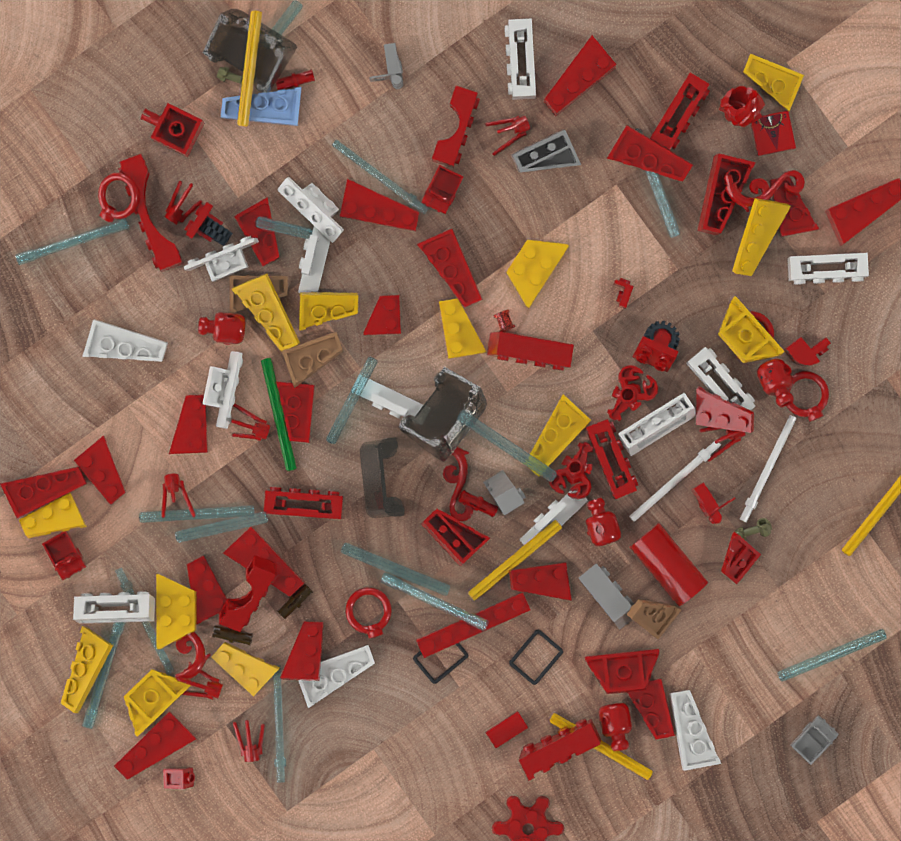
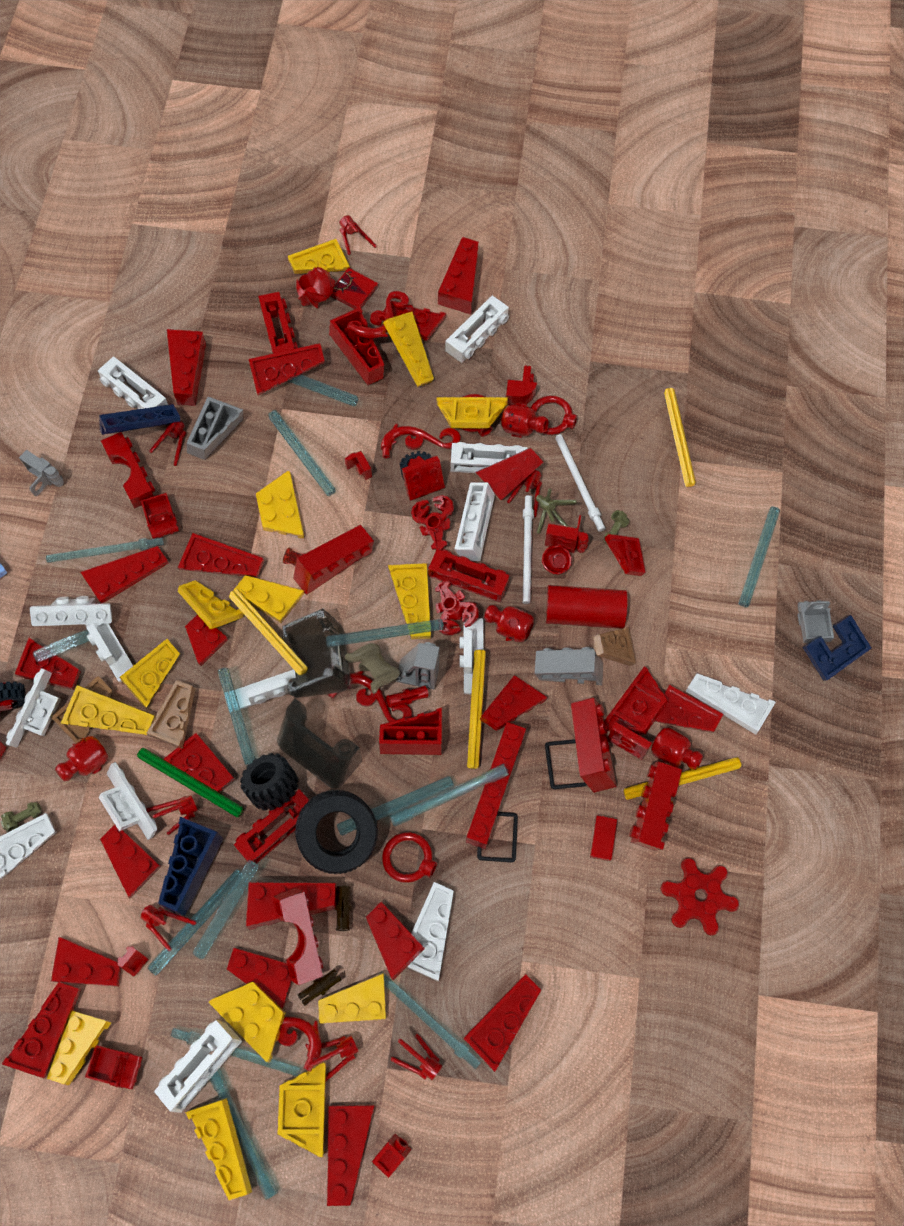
camera: 50 degrees left, 20 degrees down
none -> olive bar [0,801,42,832]
none -> dark blue fence [99,404,180,435]
none -> red tile [117,946,149,977]
none -> dark blue wedge [158,817,224,917]
none -> yellow wing [178,580,244,629]
none -> yellow axle [229,589,308,676]
none -> black tyre [240,753,299,811]
none -> clear light blue axle [268,410,336,496]
none -> black tyre [295,790,378,874]
none -> red plant [339,215,377,255]
none -> dark tan hair [345,643,400,694]
none -> red plant [381,424,461,459]
none -> red wing [463,974,541,1072]
none -> olive plant [536,489,577,534]
none -> red hair [542,545,572,575]
none -> red wedge [571,697,617,793]
none -> red tile [607,722,652,760]
none -> dark blue plate [802,615,872,681]

